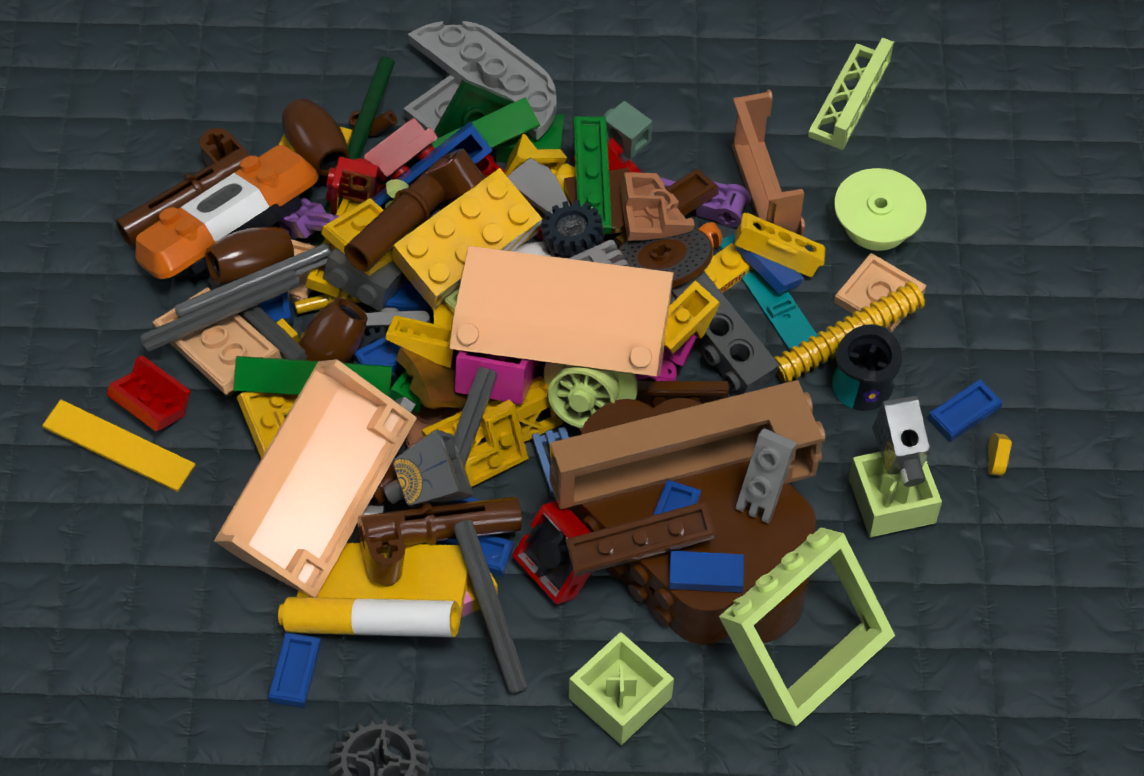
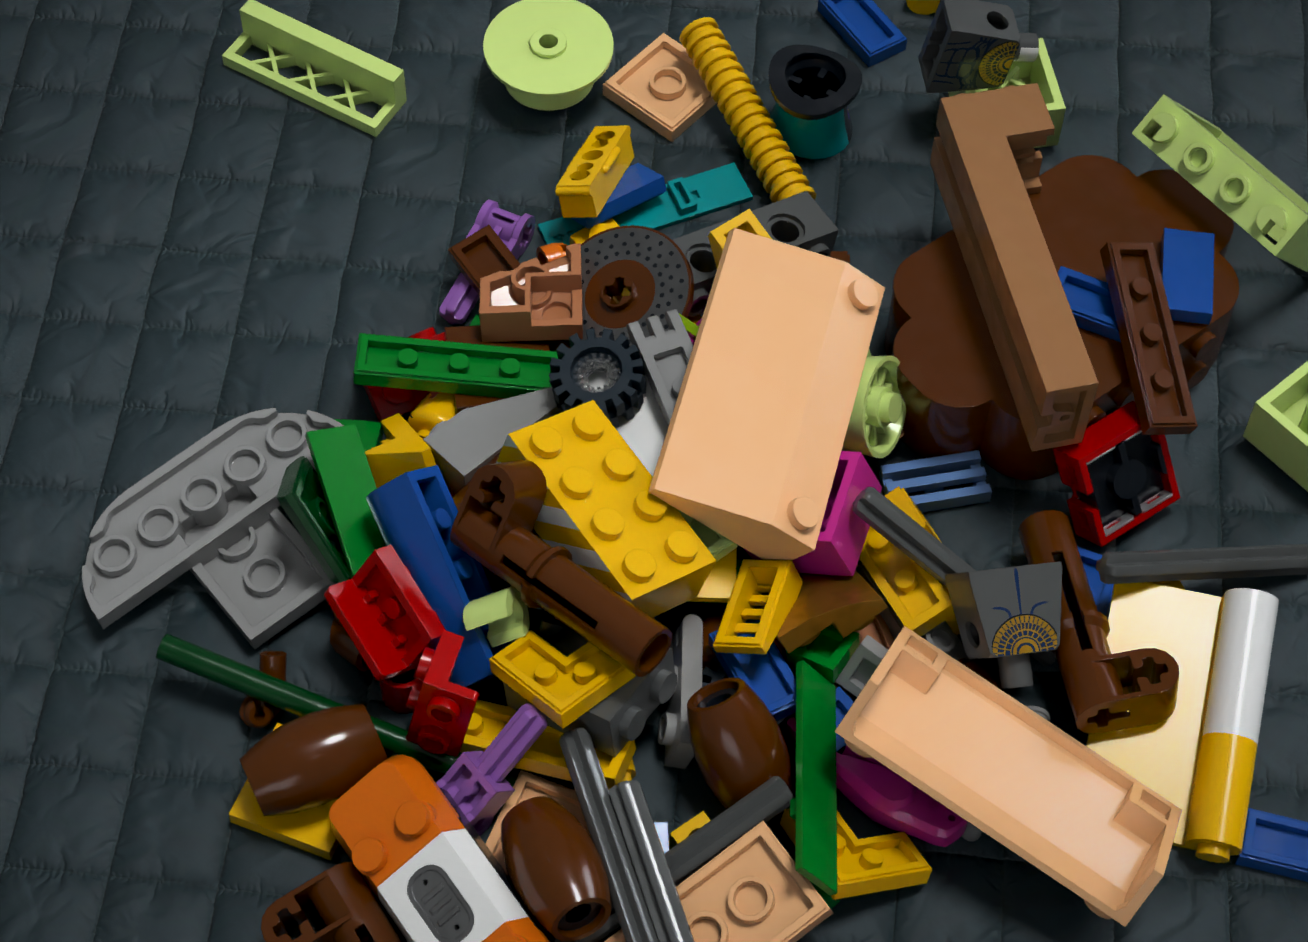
camera: 85 degrees left, 0 degrees up
sand green brick [604,101,653,159] -> none
nougat piece [731,89,805,236] -> none
light grey hinge [735,428,797,524] -> none

